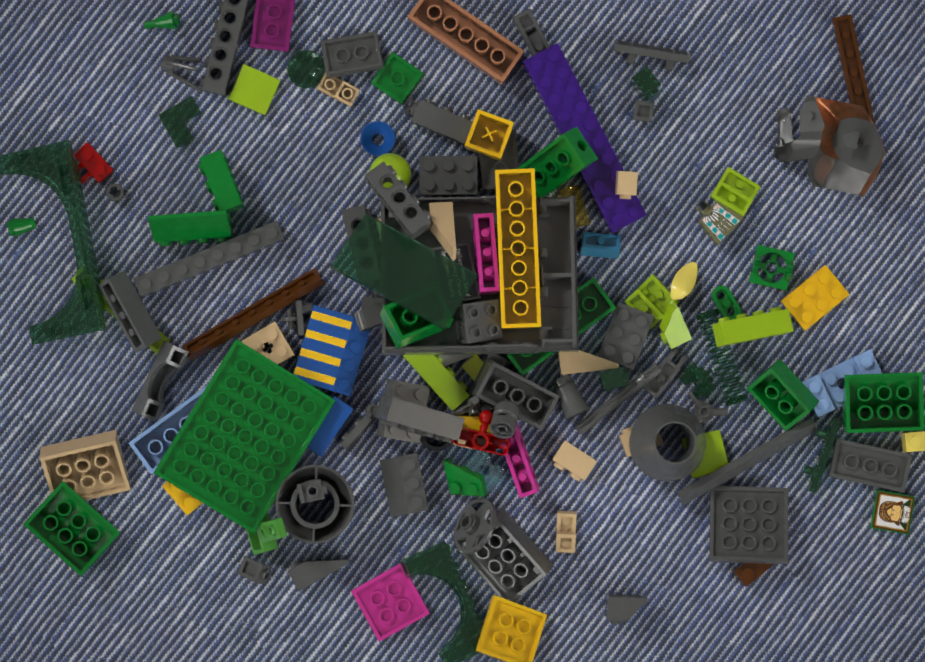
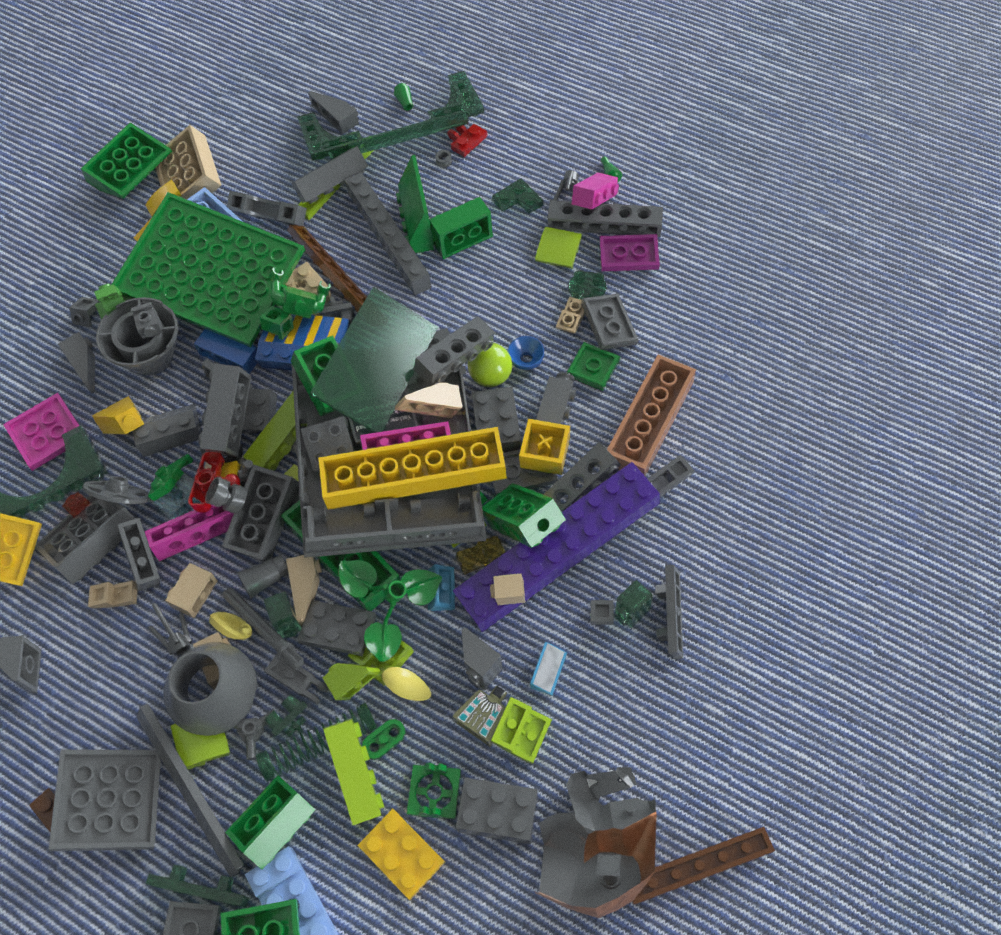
camera: 90 degrees right, 25 degrees down
none -> clear red plate [62,492,90,517]
none -> yellow slope [92,396,144,435]
none -> dark grey brick [117,518,160,592]
none -> yellow slope [145,180,182,216]
none -> dark grey plant [148,603,192,656]
none -> light yellow arm [209,612,252,640]
none -> green brick [259,306,294,340]
none -> green torso [269,268,331,319]
none -> dark grey slope [308,91,359,134]
none -> green plant [338,560,442,662]
none -> dark grey brick [456,778,538,845]
none -> dark grey slope [462,627,503,690]
none -> flat silver slope [530,642,567,696]
none -> dark grey brick [543,442,621,512]
none -> dark pink brick [572,173,619,209]

